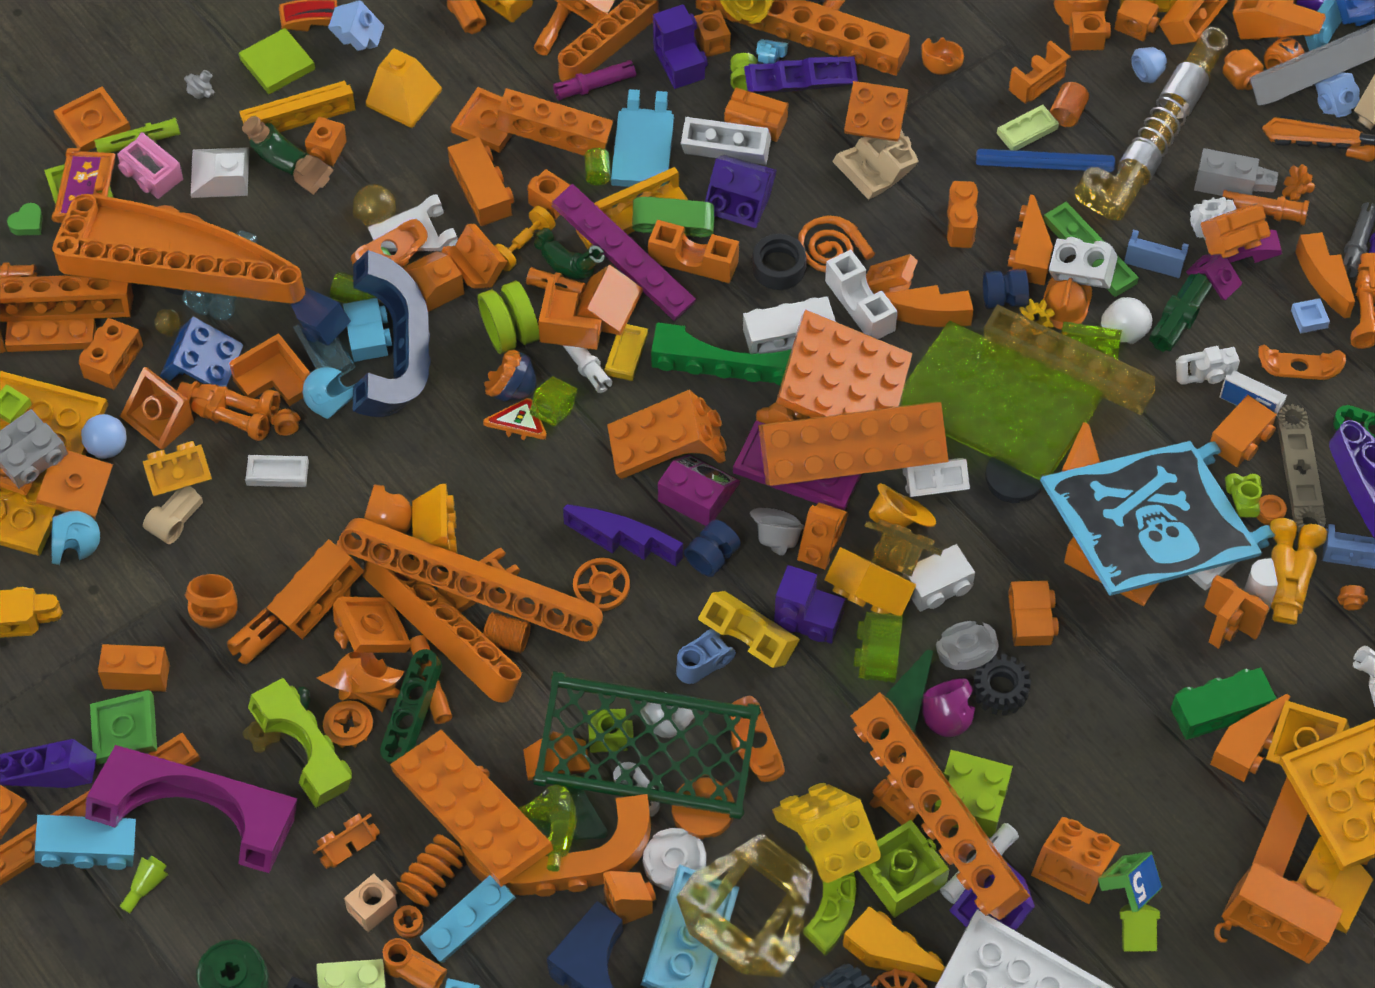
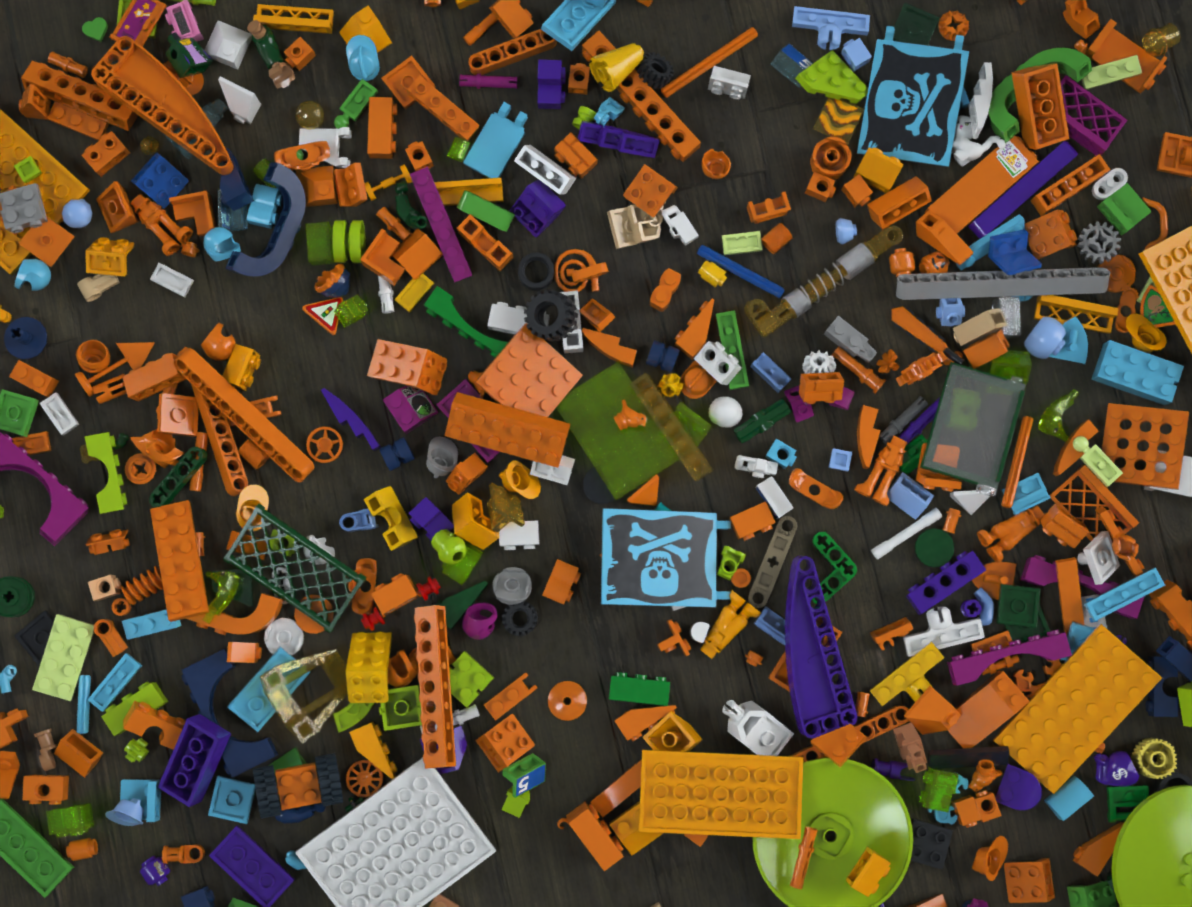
camera: 25 degrees right, 25 degrees up
none -> dark blue piece [4,317,47,359]
none -> white plate [39,392,80,436]
none -> orange piece [75,342,155,397]
none -> dark green torso [166,32,214,78]
none -> white slope [218,76,261,124]
none -> light orange piece [236,485,269,531]
none -> clear neon green brick [305,222,334,266]
none -> bright green plate [334,79,378,129]
none -> medium azure piece [346,35,380,81]
none -> orange brick [361,573,441,631]
none -> orange helmet [388,650,418,687]
none -> lime piece [431,529,467,565]
none -> orange hinge [484,673,538,721]
none -> black tyre [524,289,578,341]
none -> orange dish [548,681,587,721]
none -> orange beam [571,262,609,283]
none -> orange animal [613,399,647,430]
none -> white piece [662,205,699,246]
none -> yellow brick [698,260,727,288]
none -> medium azure brick [765,439,797,469]
none -> orange gear [896,351,947,386]

